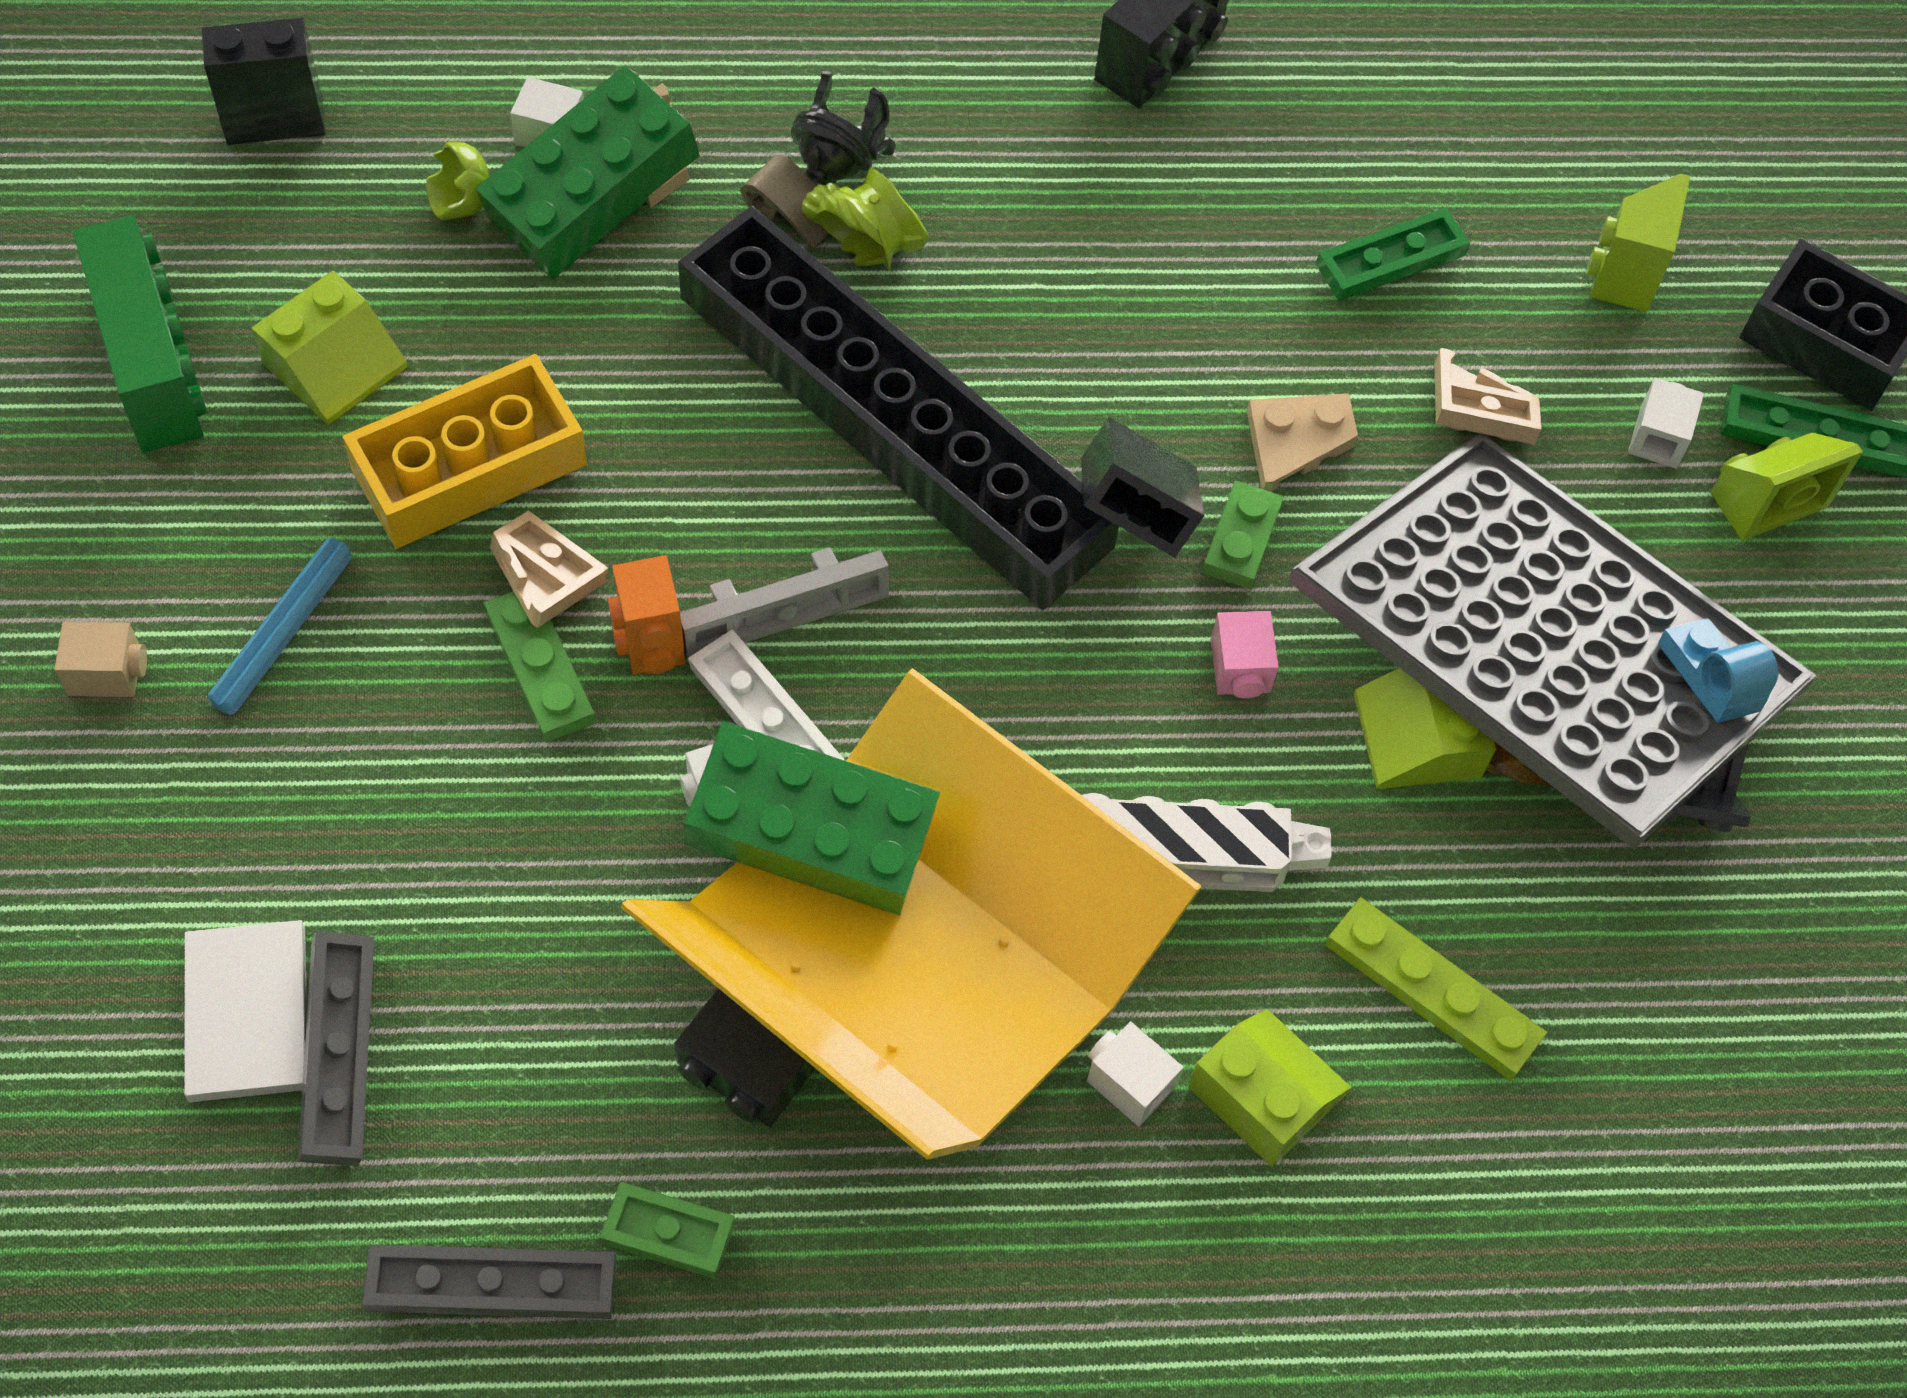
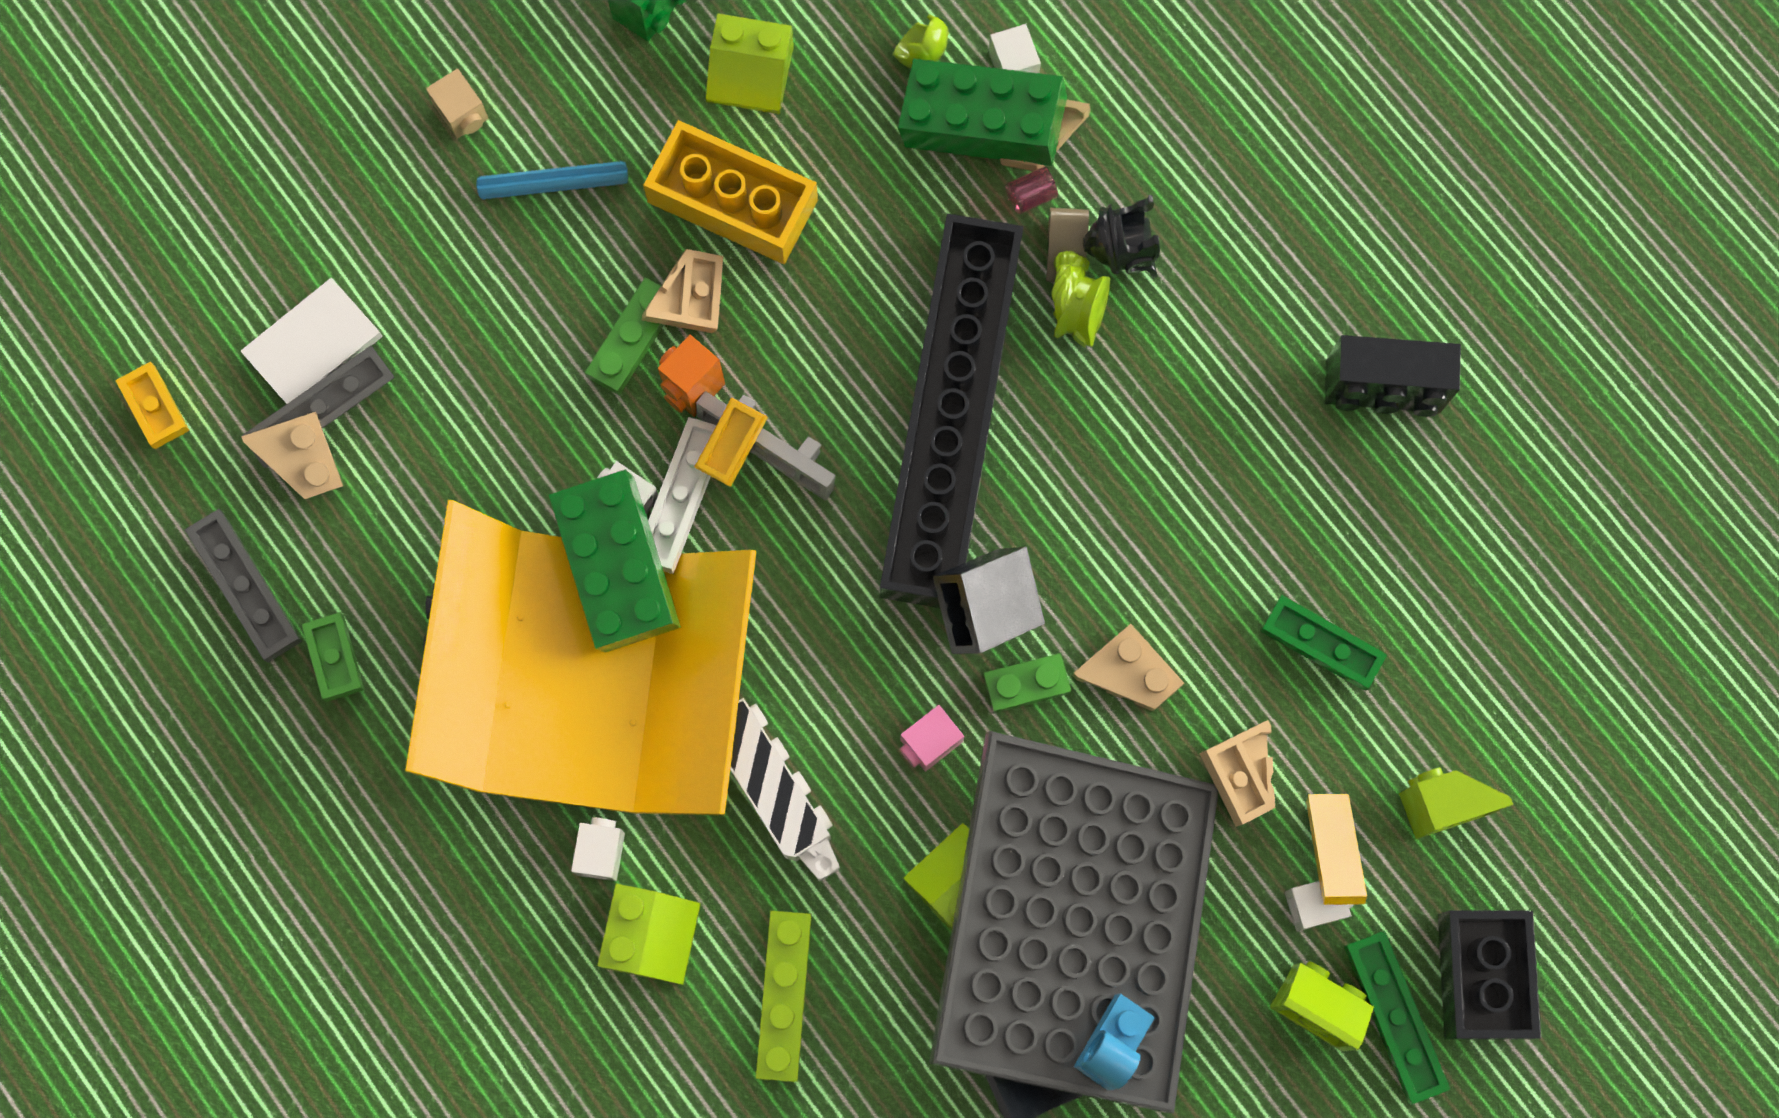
camera: 60 degrees right, 15 degrees up
none -> yellow plate [115,362,190,449]
none -> tan wing [241,412,343,499]
none -> yellow tile [694,397,768,487]
none -> clear pink piece [1005,166,1058,215]
none -> yellow tile [1306,794,1367,905]

